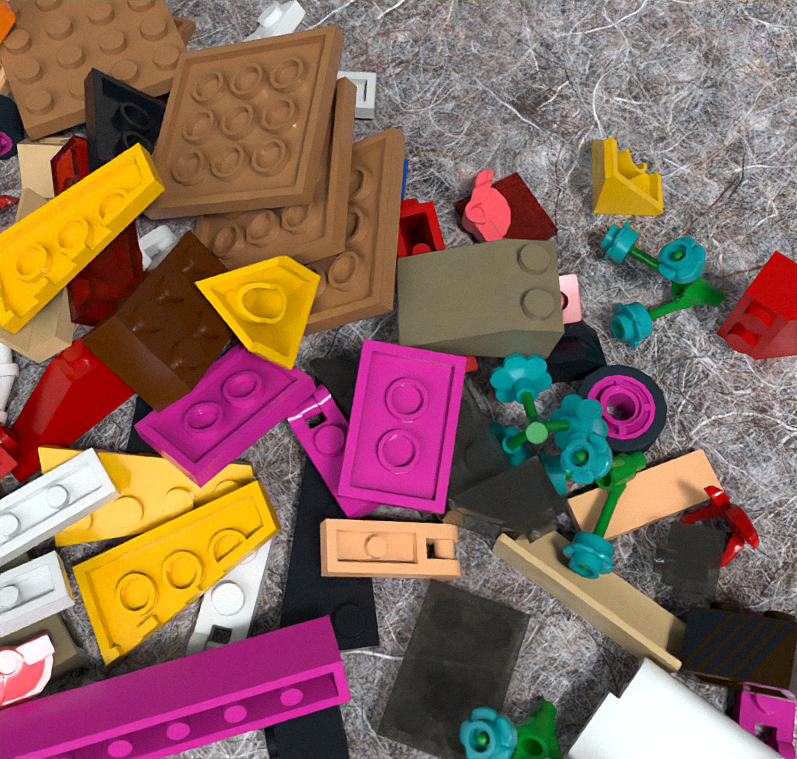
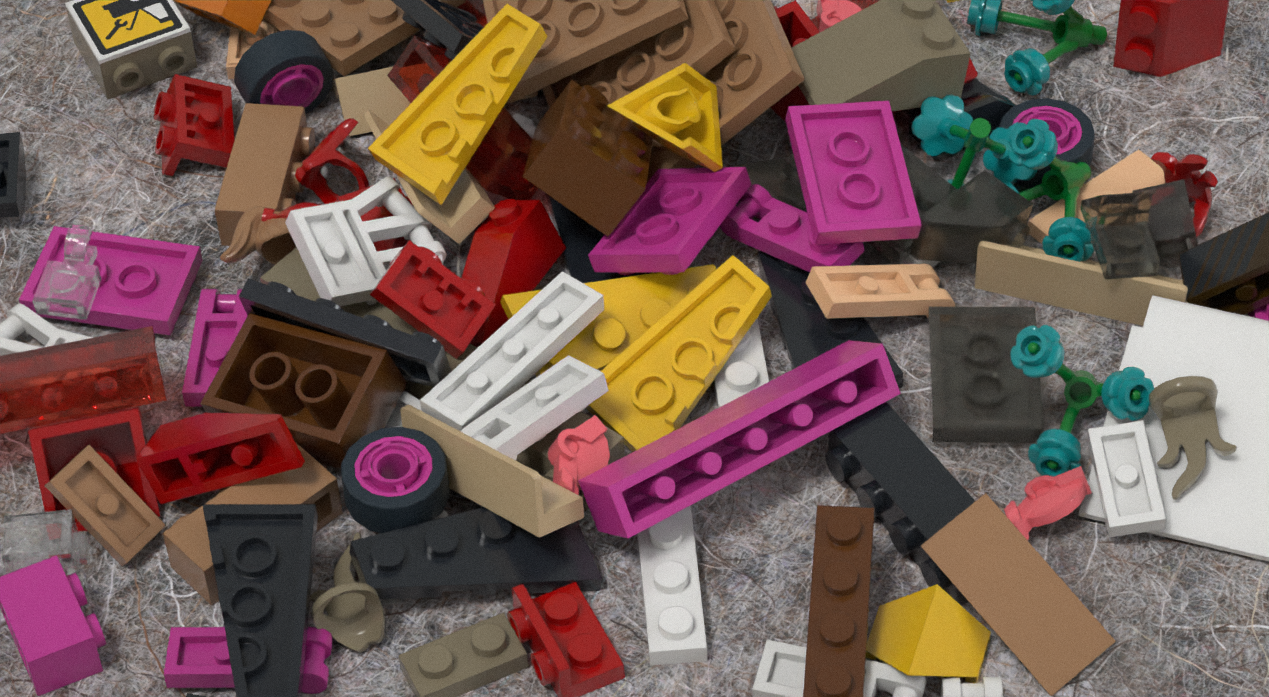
camera: 15 degrees left, 20 degrees down
none -> clear smoke slope [1080,192,1160,279]

